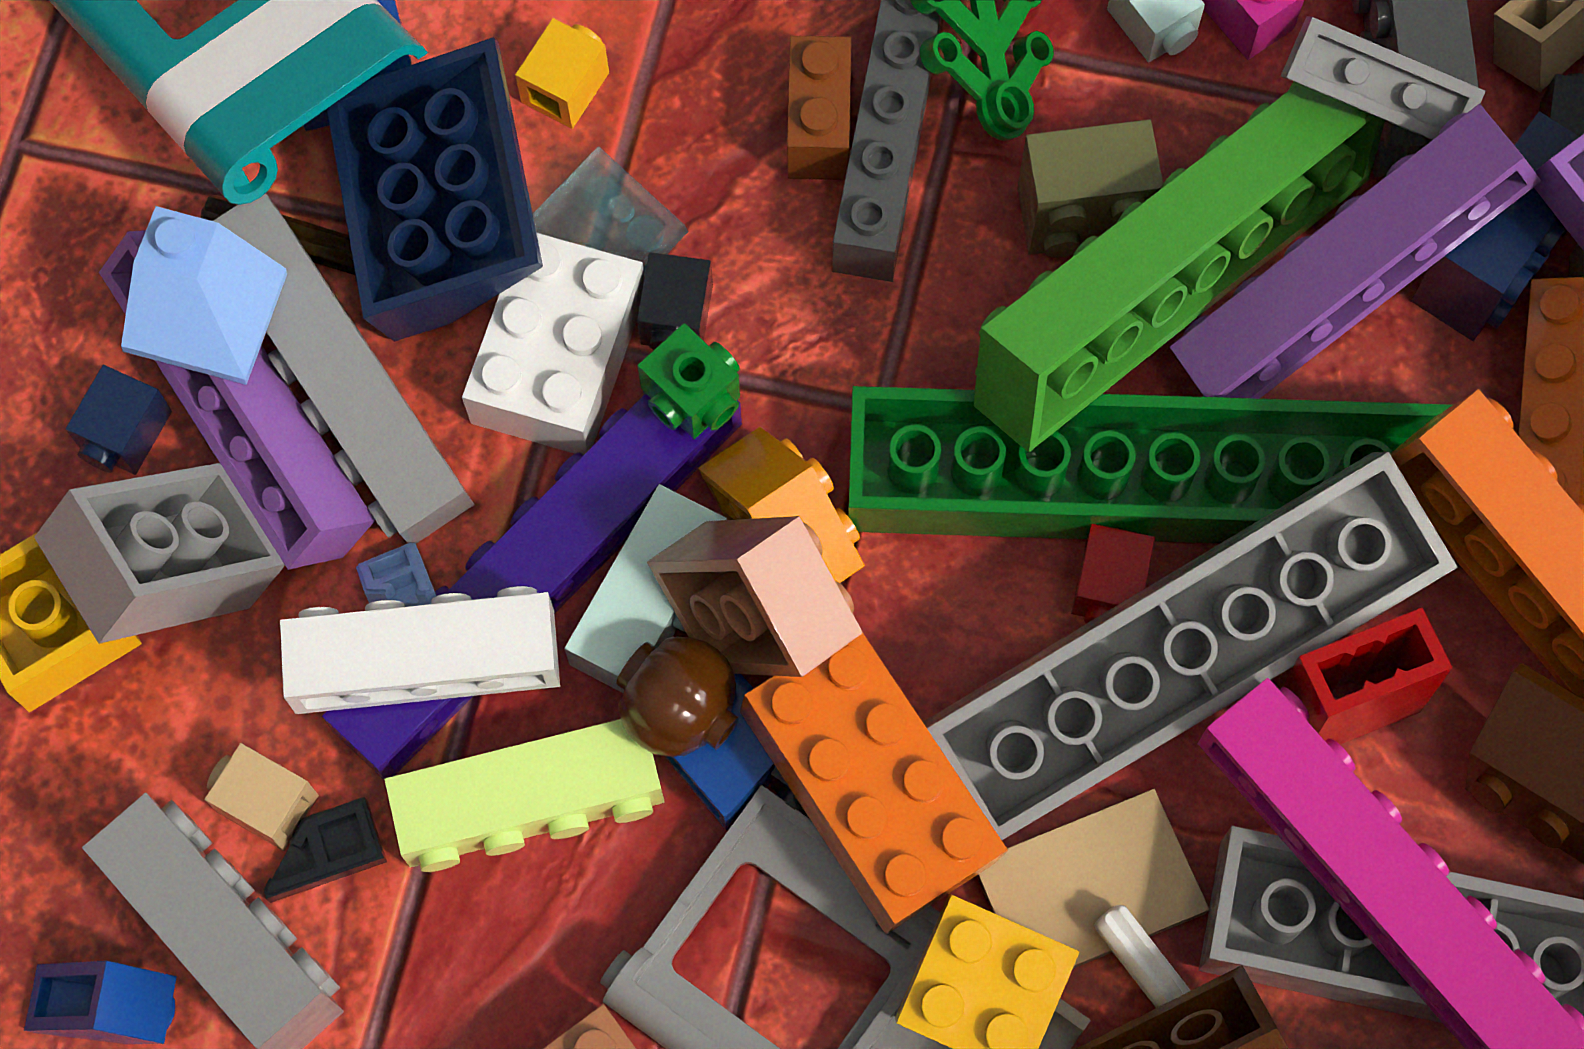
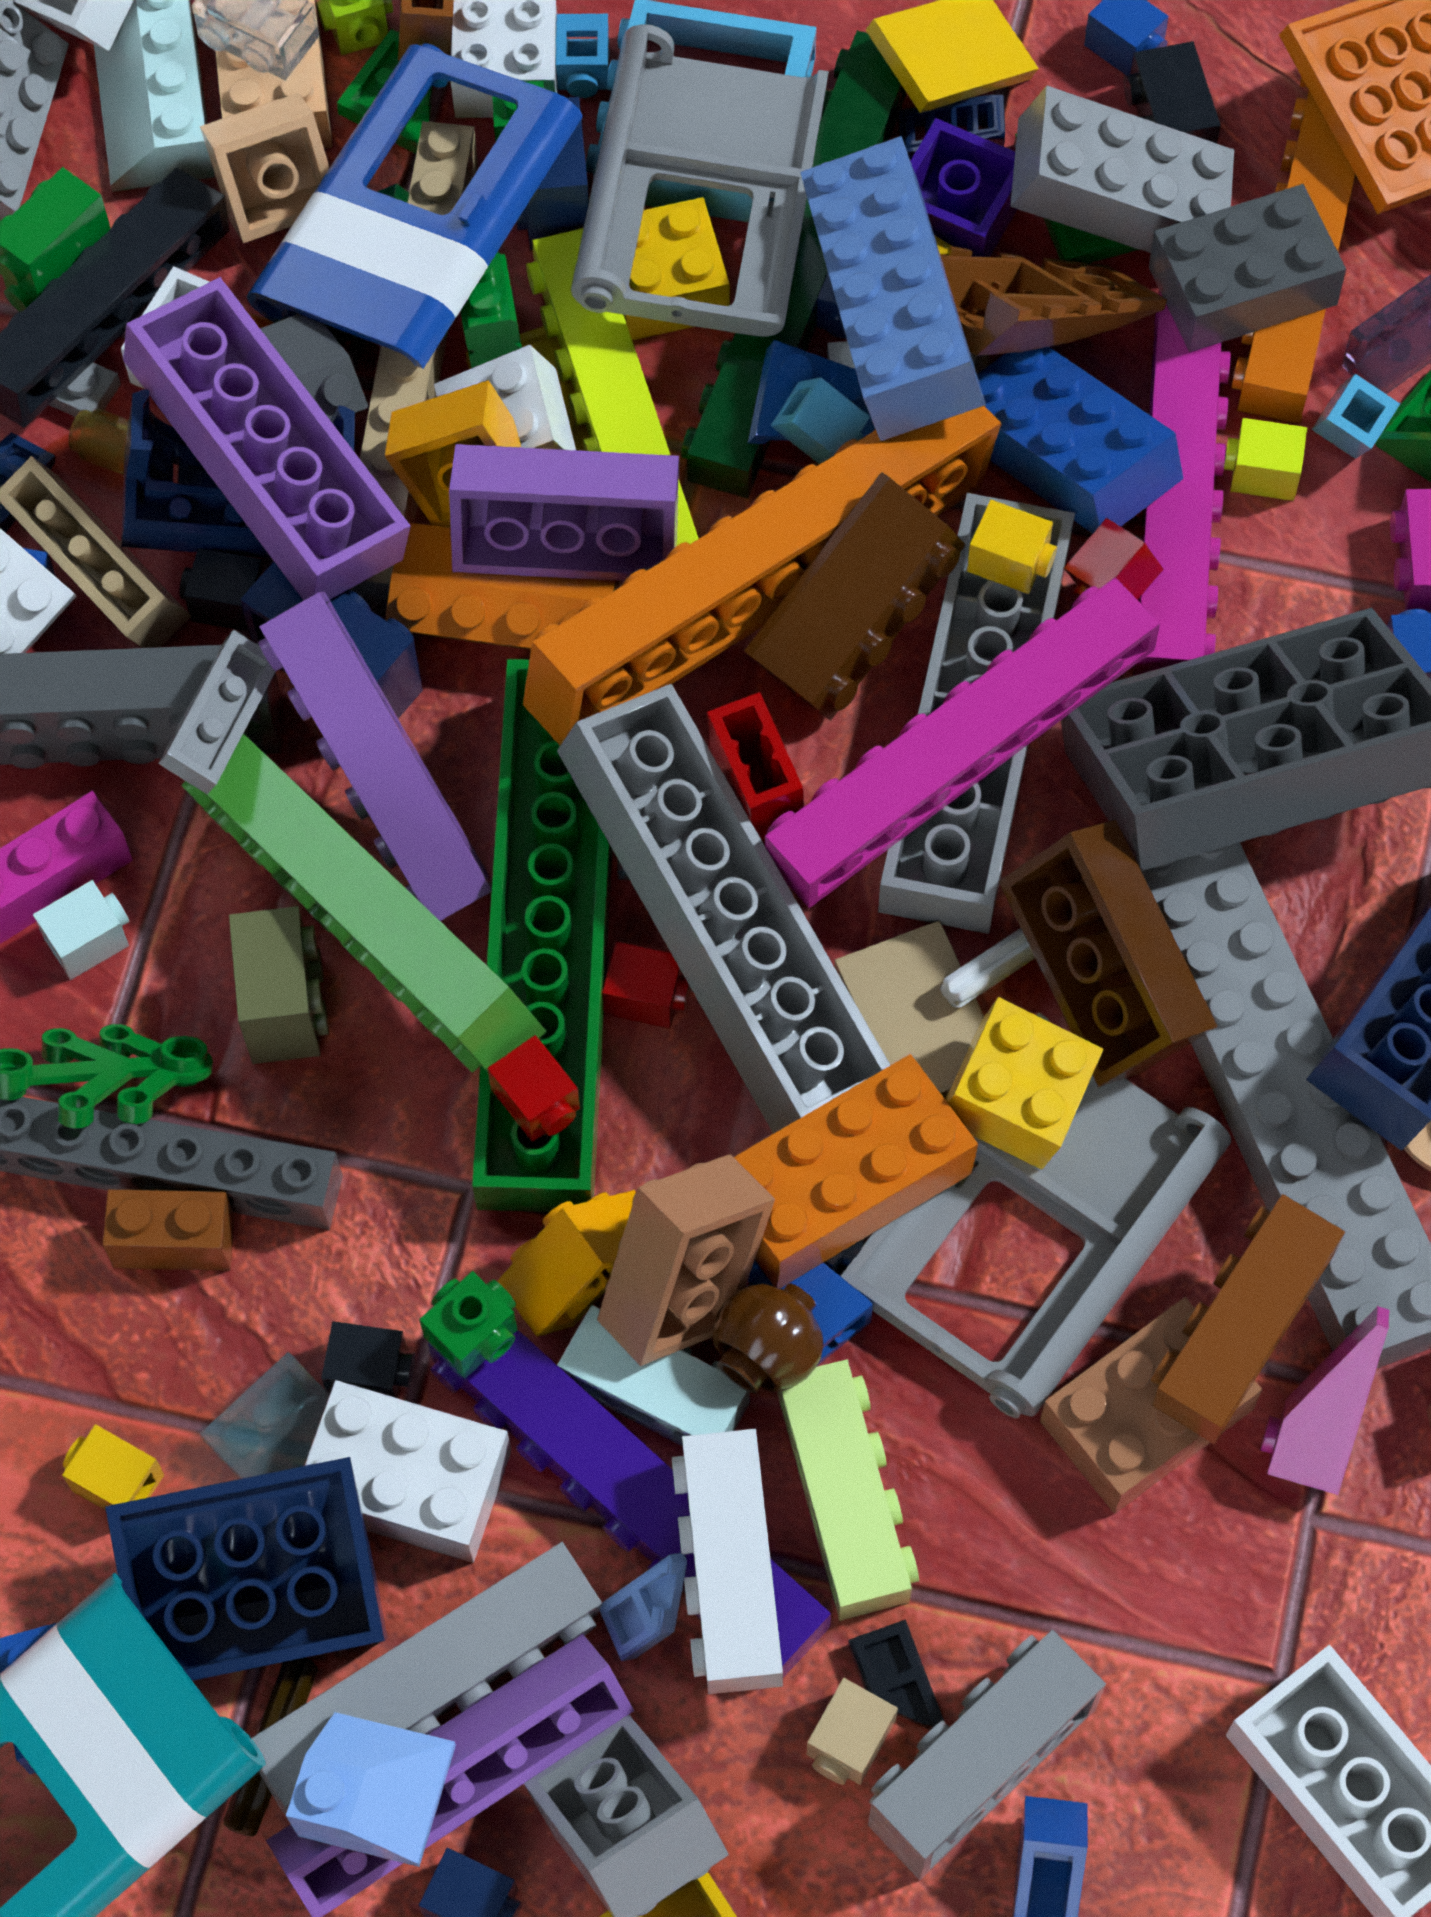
camera: 90 degrees left, 5 degrees down
none -> red brick [487,1035,580,1142]

